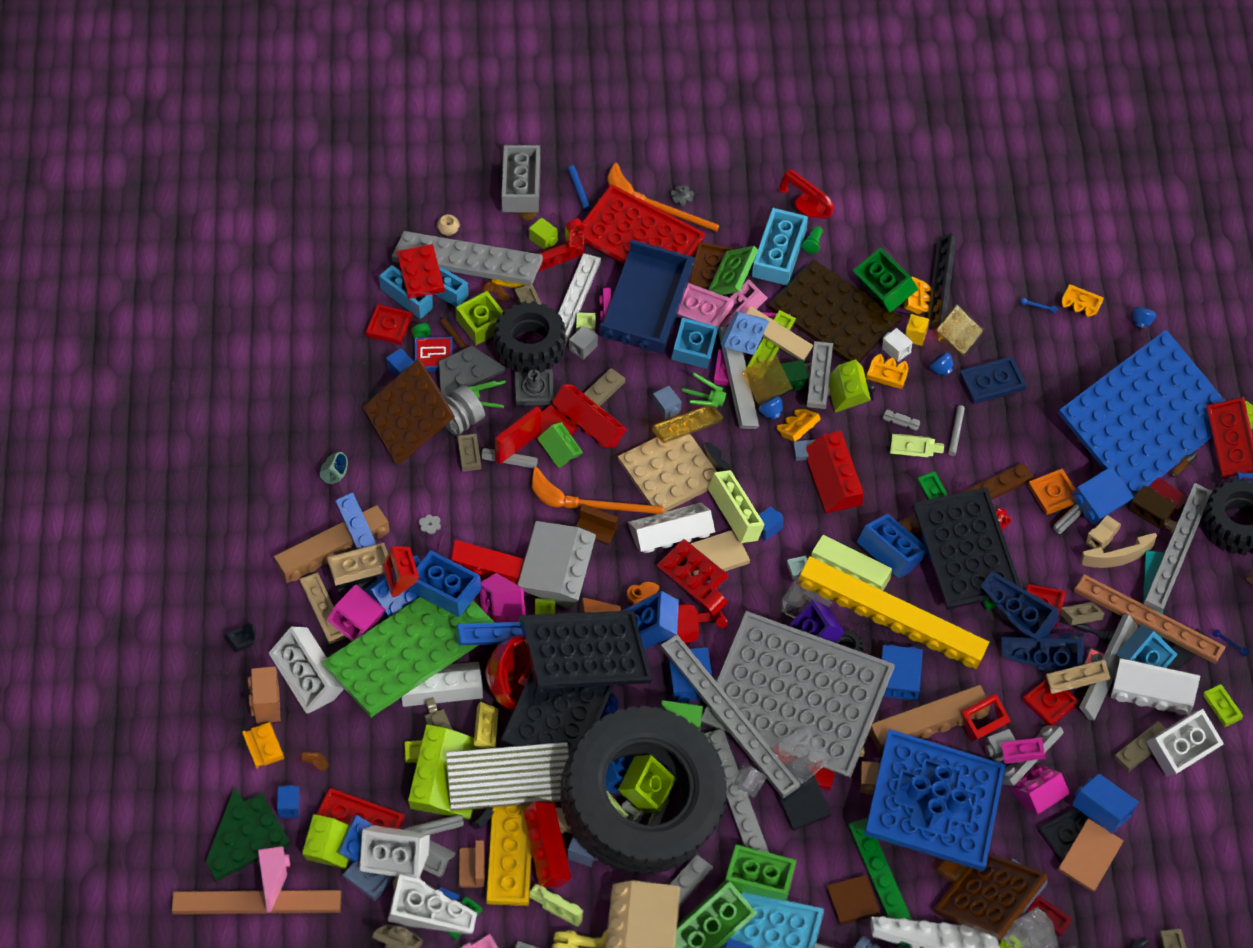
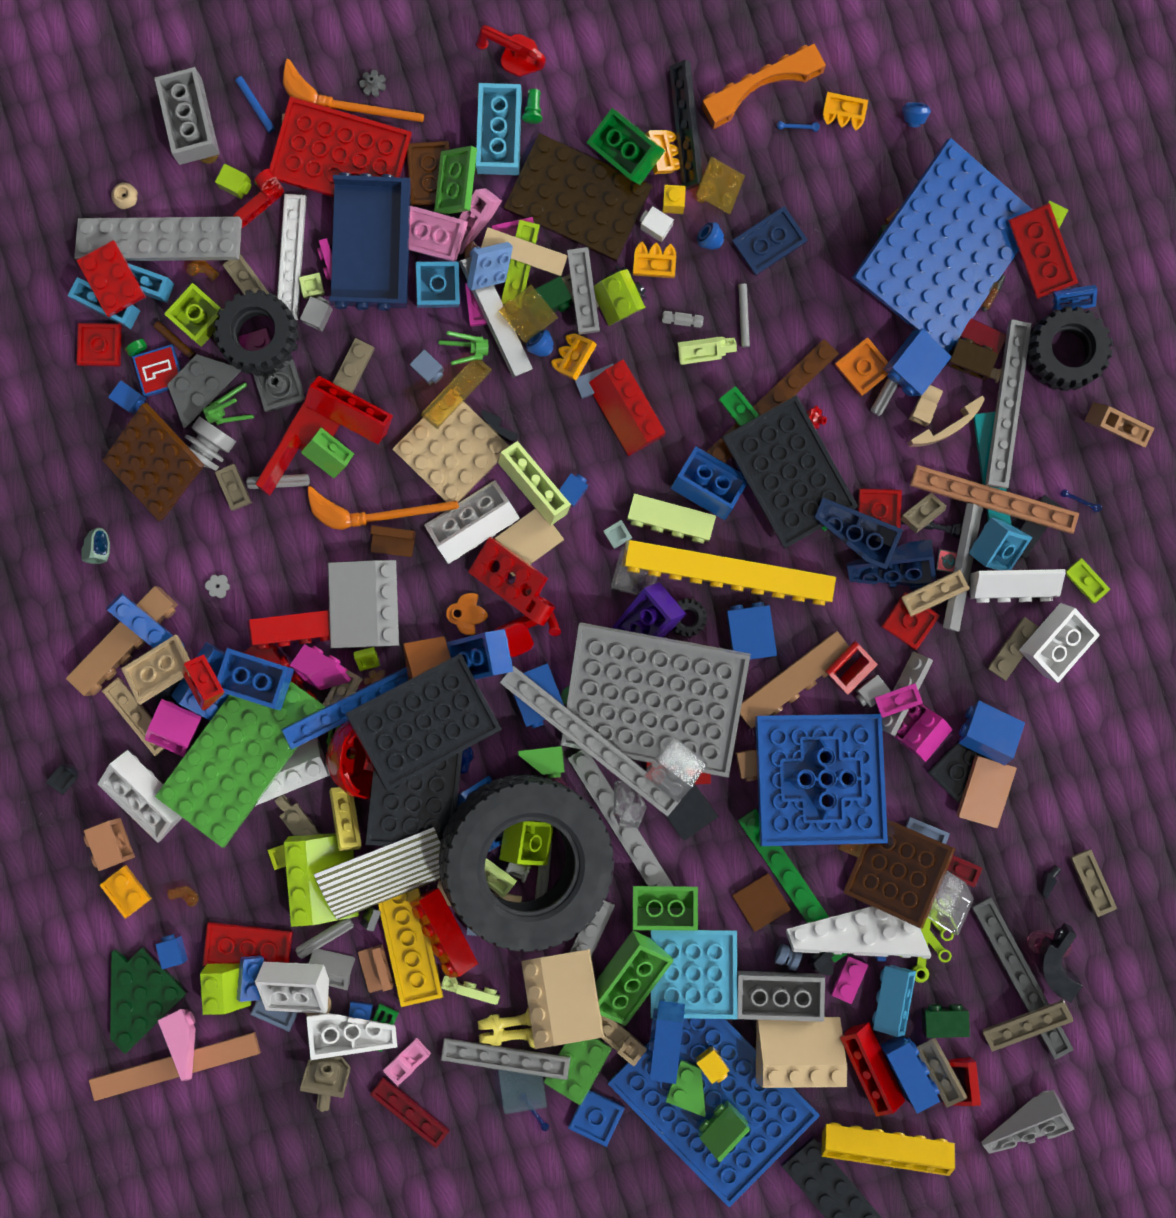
camera: 10 degrees left, 30 degrees up
none -> orange arch [702,44,826,129]

